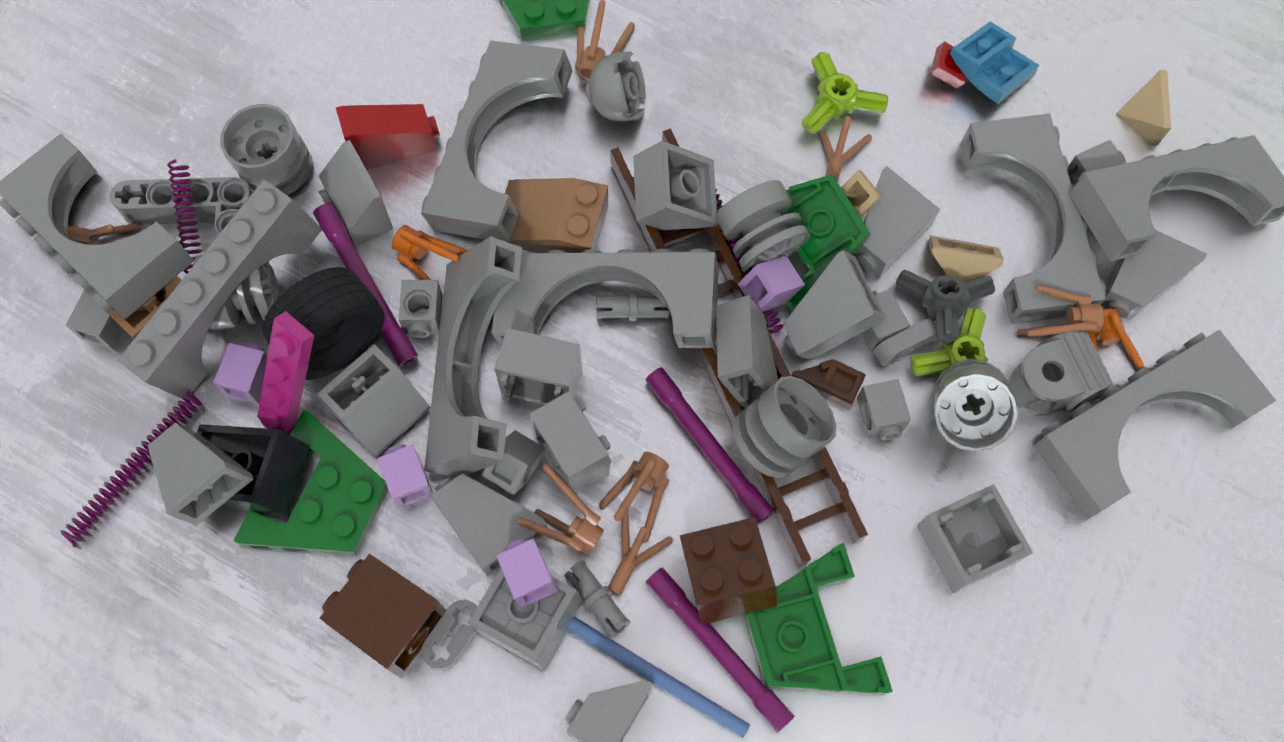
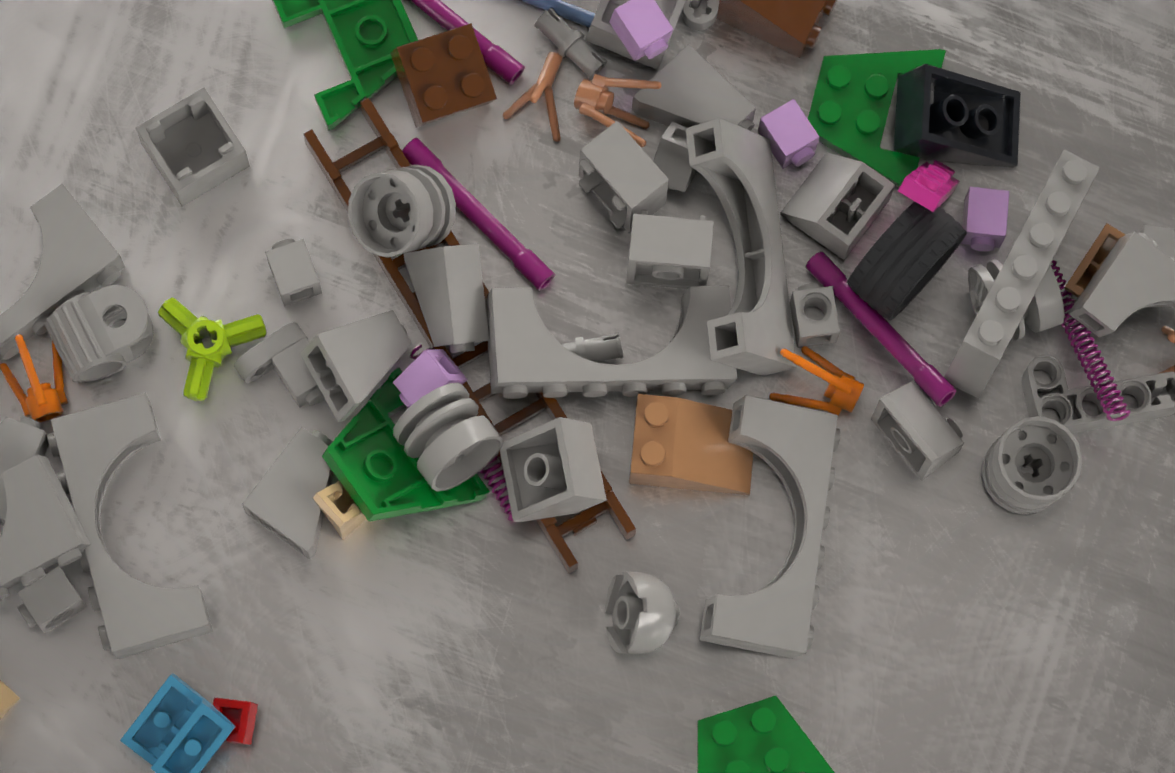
camera: 170 degrees right, 5 degrees up
magenta piece [60,389,203,547] -> none
light grey slope [148,423,253,526] -> none
red slope [335,104,440,170] -> none
nougat plant [574,0,635,80] -> none
nougat plant [599,452,669,542] -> none
reddish brown tile [791,359,866,409] -> none
lime bush [802,52,888,134] -> none
nougat plant [820,116,872,182] -> none
dark grey bush [896,270,995,344] -> none
tan slope [928,235,1004,283] -> none
light grey wheel [932,359,1018,452] -> none
nougat plant [1017,284,1104,337] -> none

